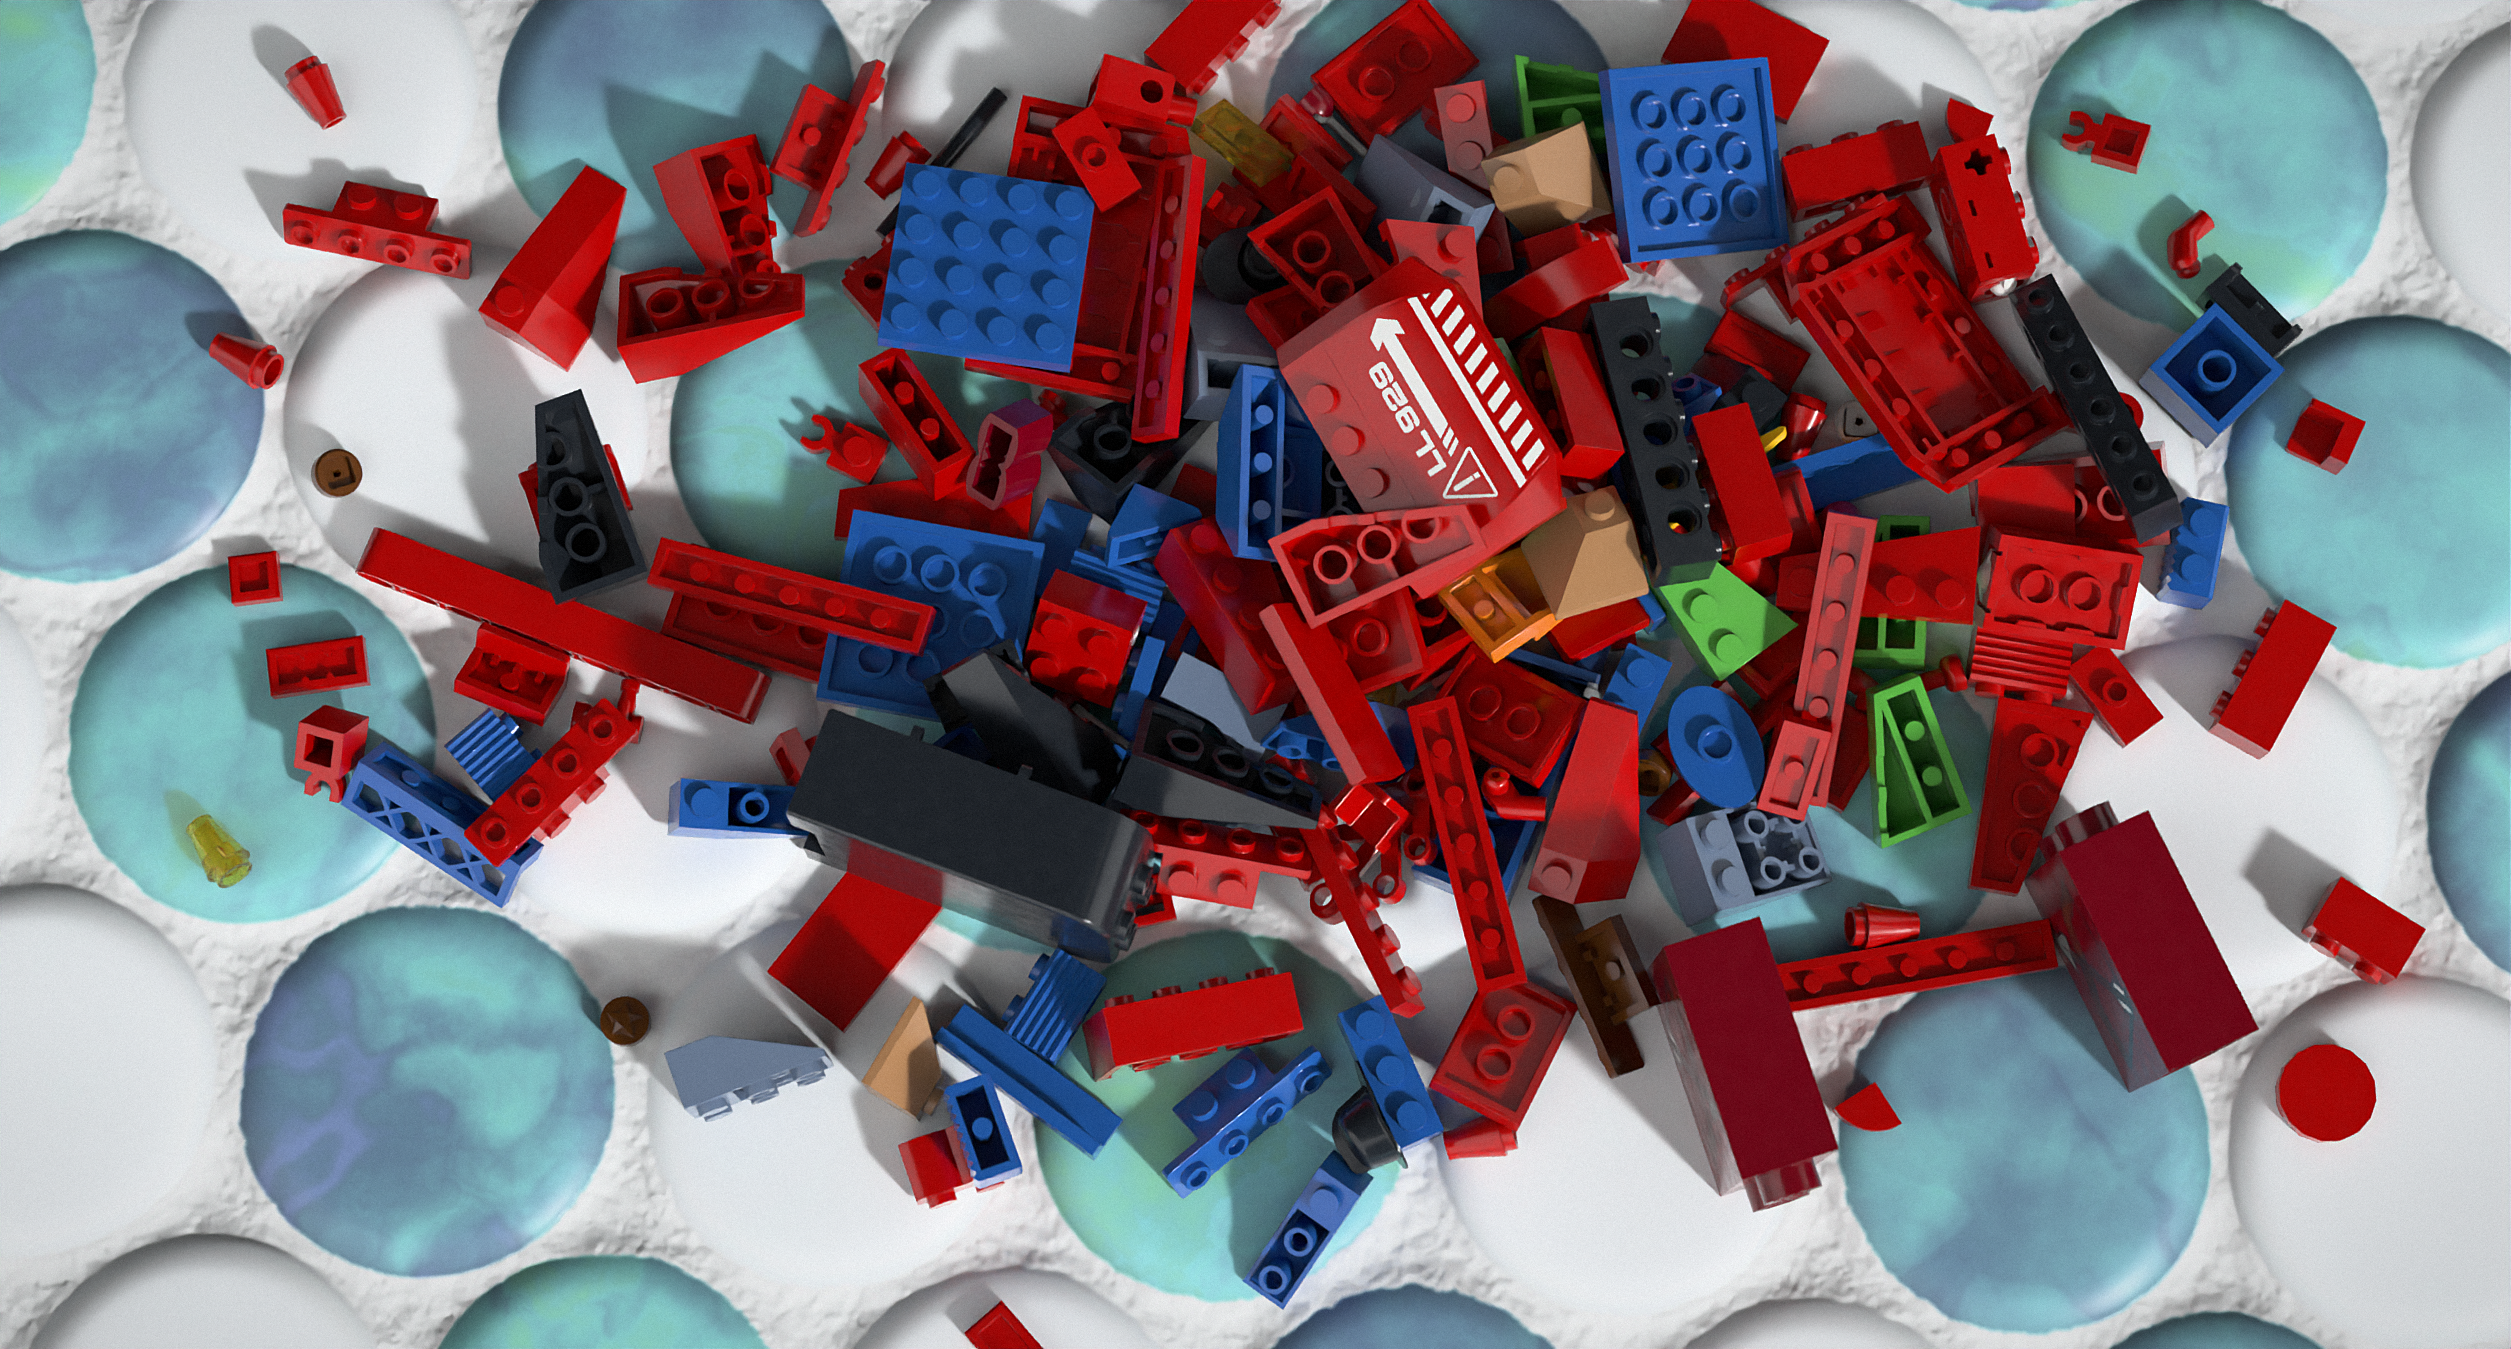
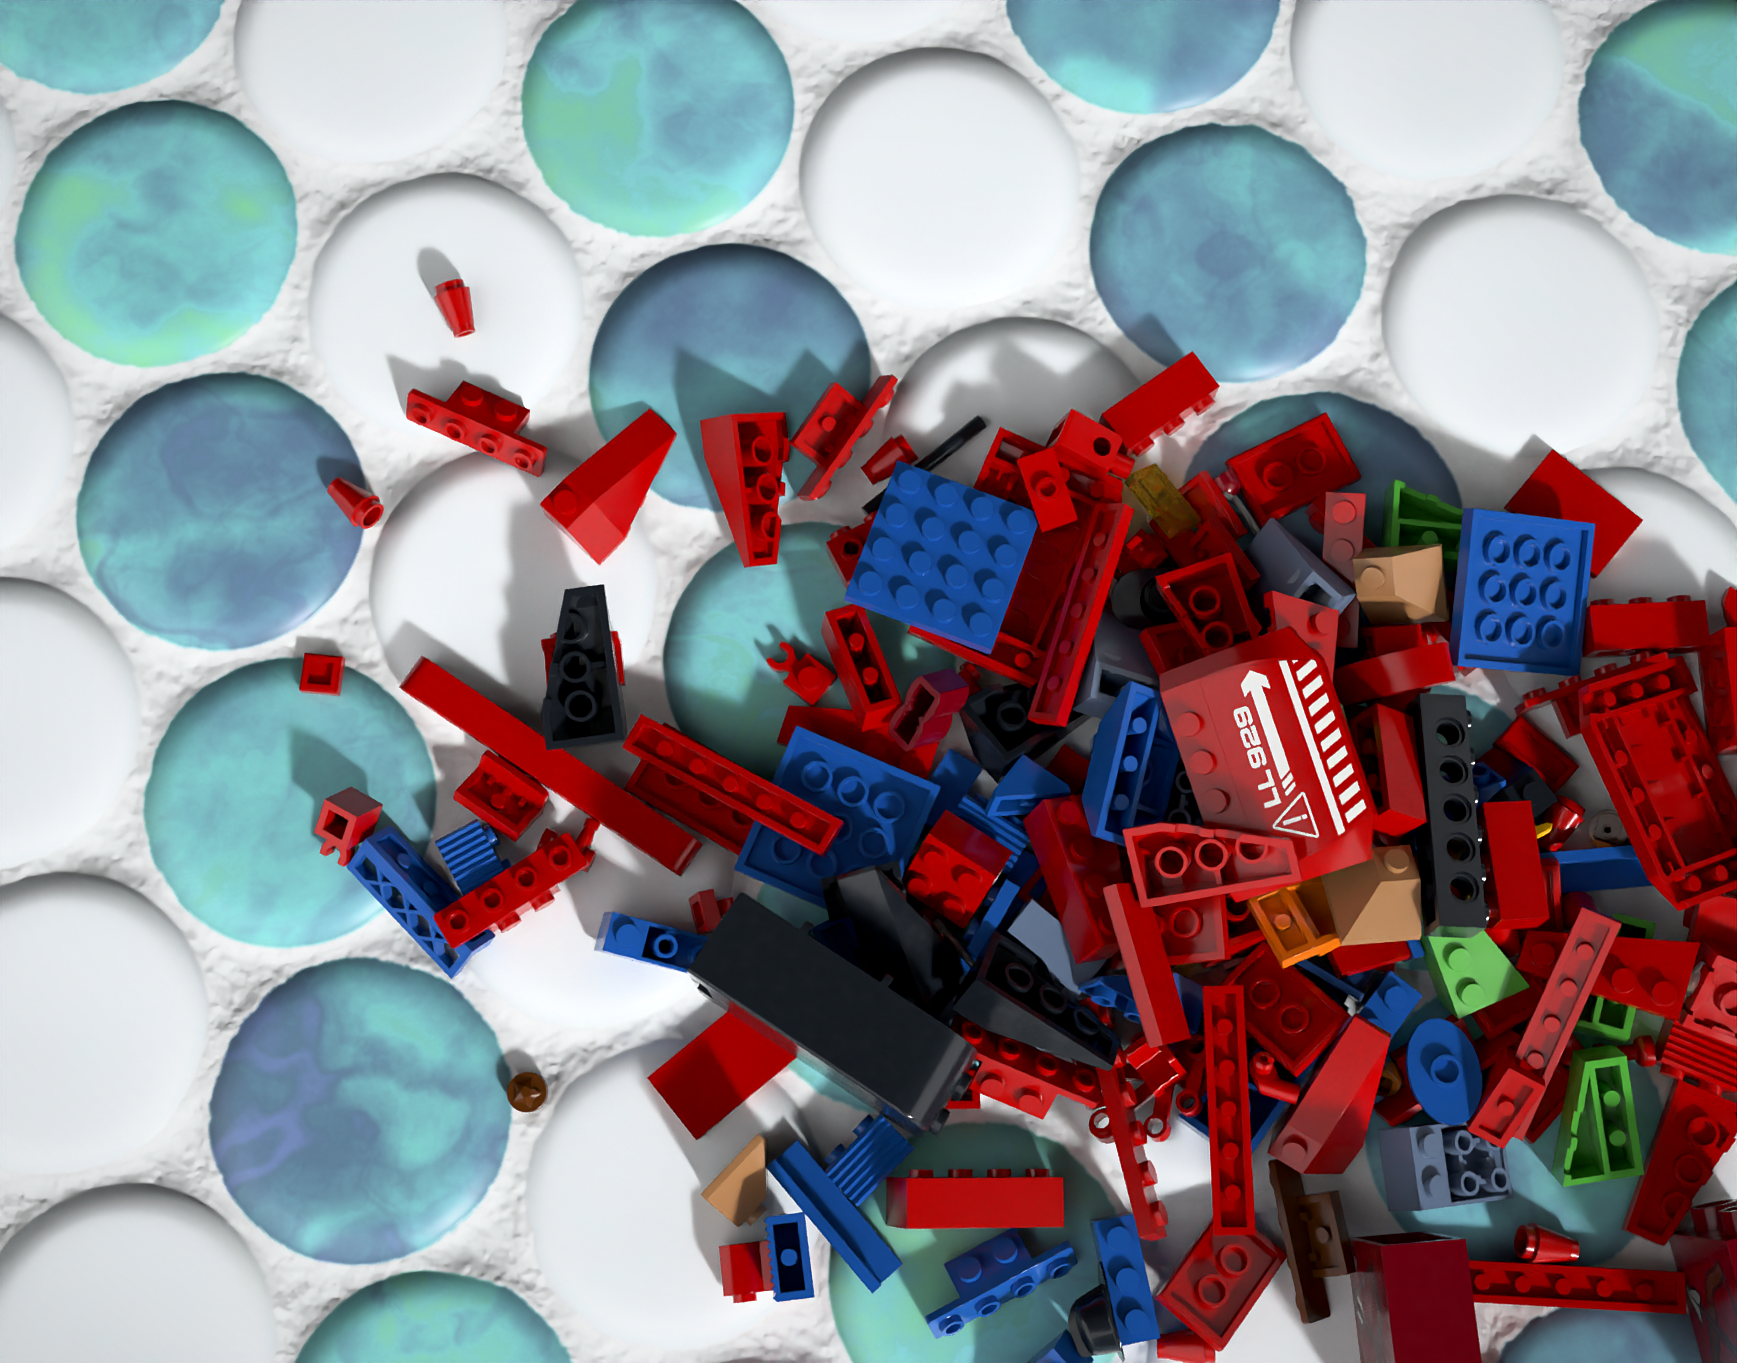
camera: 15 degrees right, 0 degrees up
clear yellow cone [186,814,252,888] -> none
red plate [266,635,371,699] -> none
reddish brown tile [311,449,362,498] -> none
red wedge [617,266,805,384] -> none
sand blue slope [664,1035,834,1122] -> none

